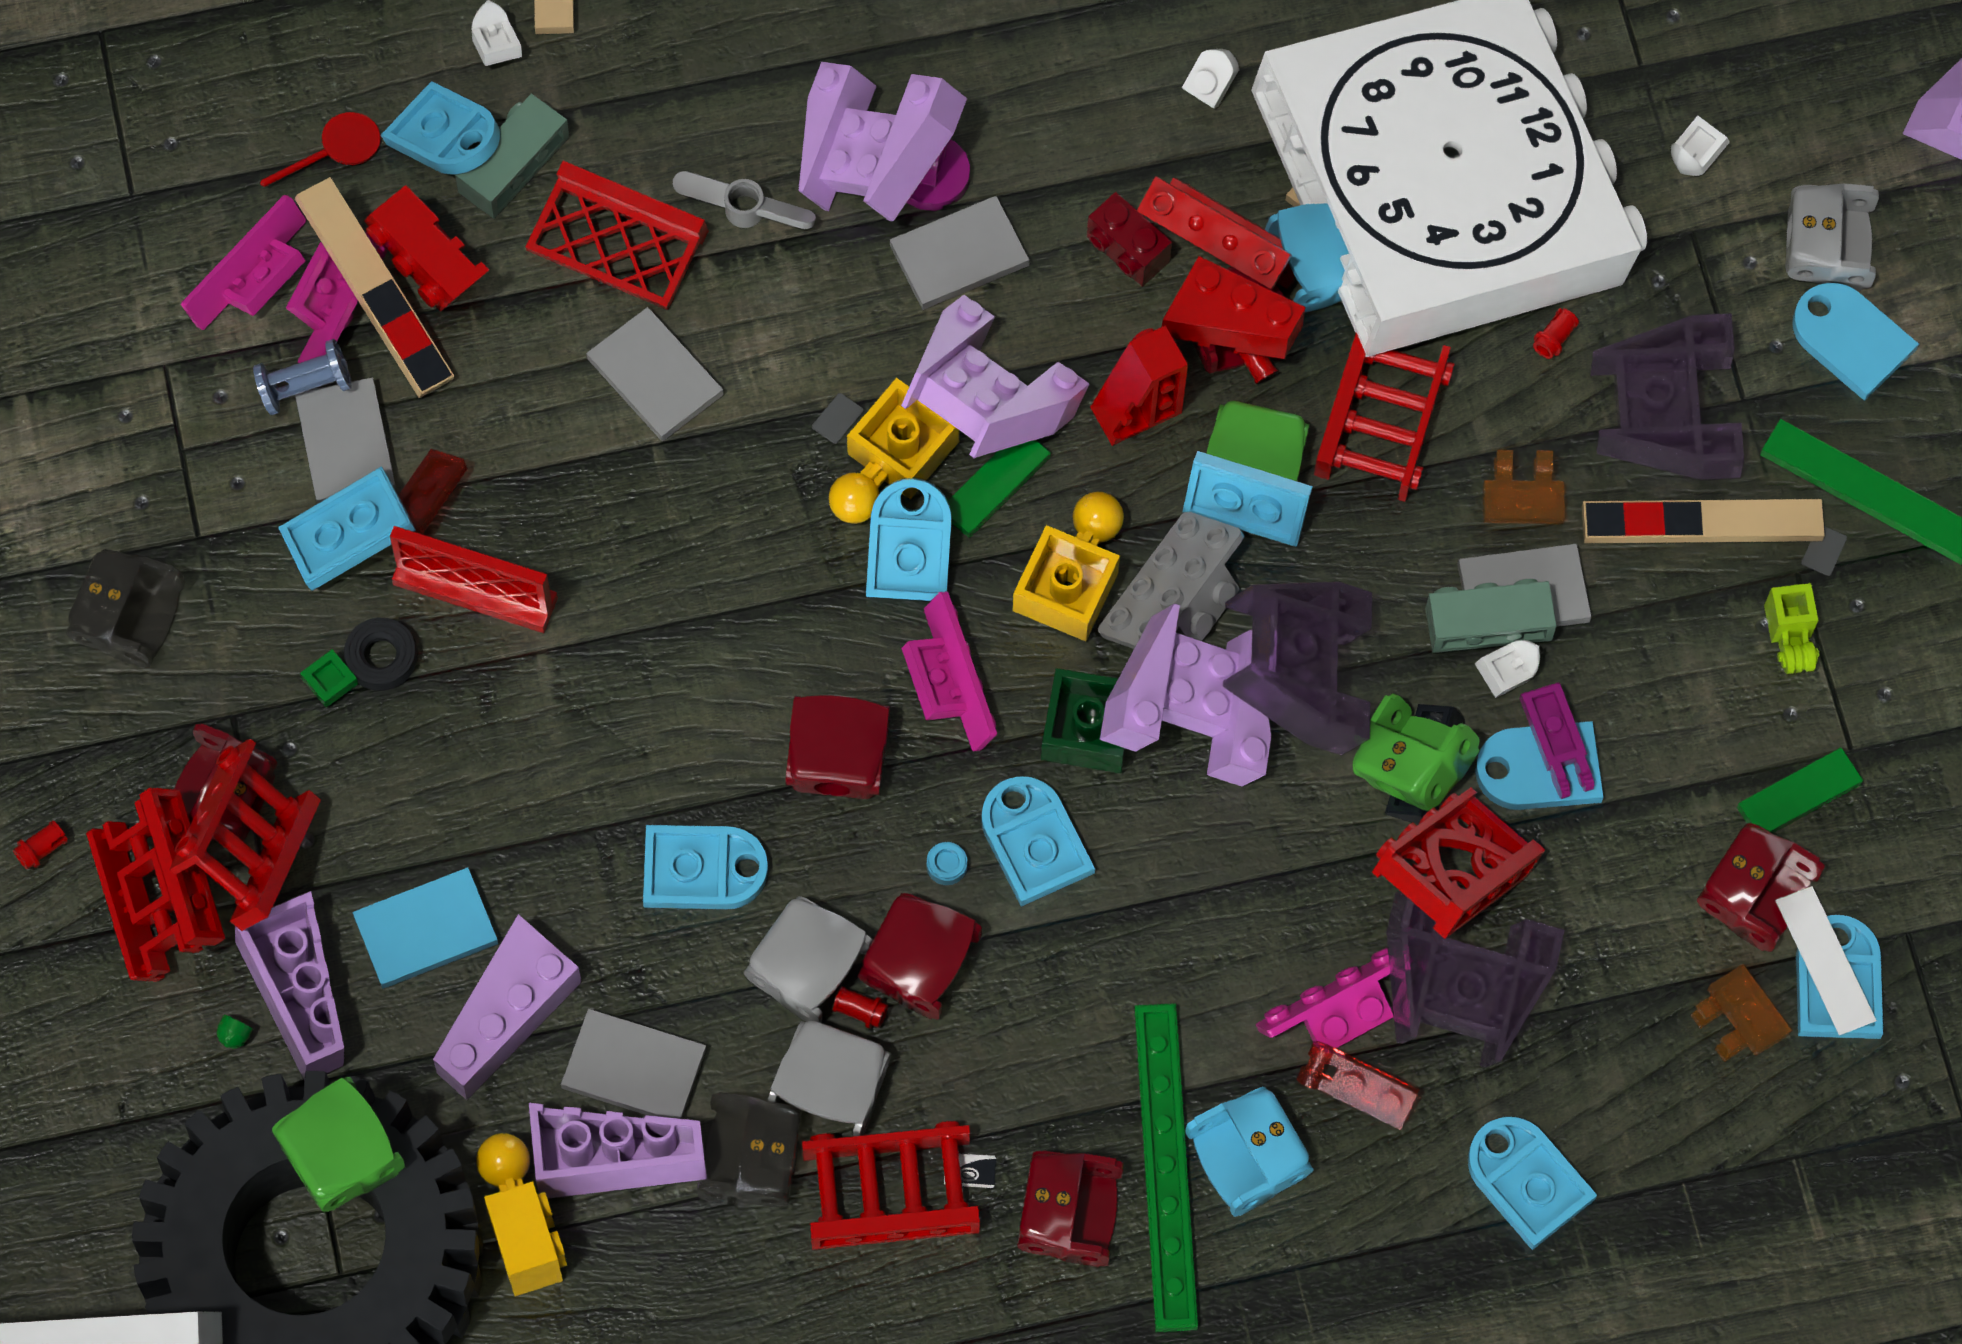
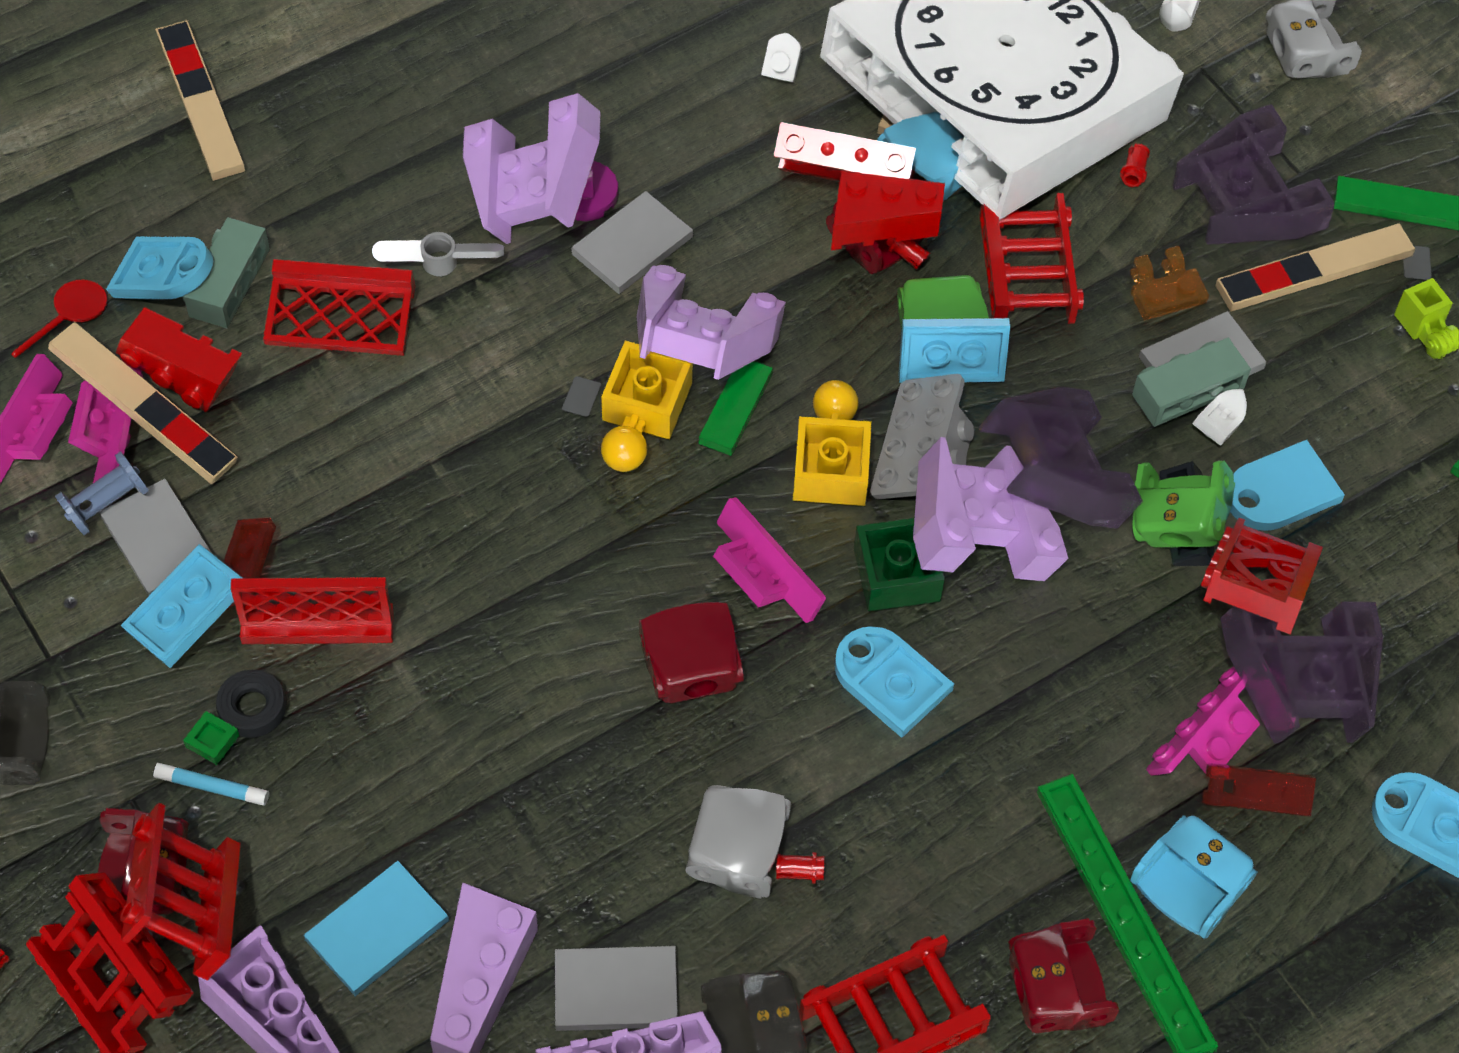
camera: 20 degrees left, 10 degrees down
white plate [471,0,522,66] -> none
light grey tile [586,307,723,442] -> none
medium azure tile [643,825,768,909] -> none
light grey piece [768,1020,891,1136] -> none
dark red piece [858,893,982,1020] -> none
medium azure tile [866,478,952,601] -> none
medium azure tile [926,842,967,885] -> none
sticker [944,1154,996,1188] -> none
dark red brick [1087,192,1172,287] -> none
red wedge [1090,325,1188,446] -> none
magenta hinge [1519,682,1595,799] -> none
medium azure tile [1792,283,1919,401] -> none
none -> medium azure bar [153,763,269,806]

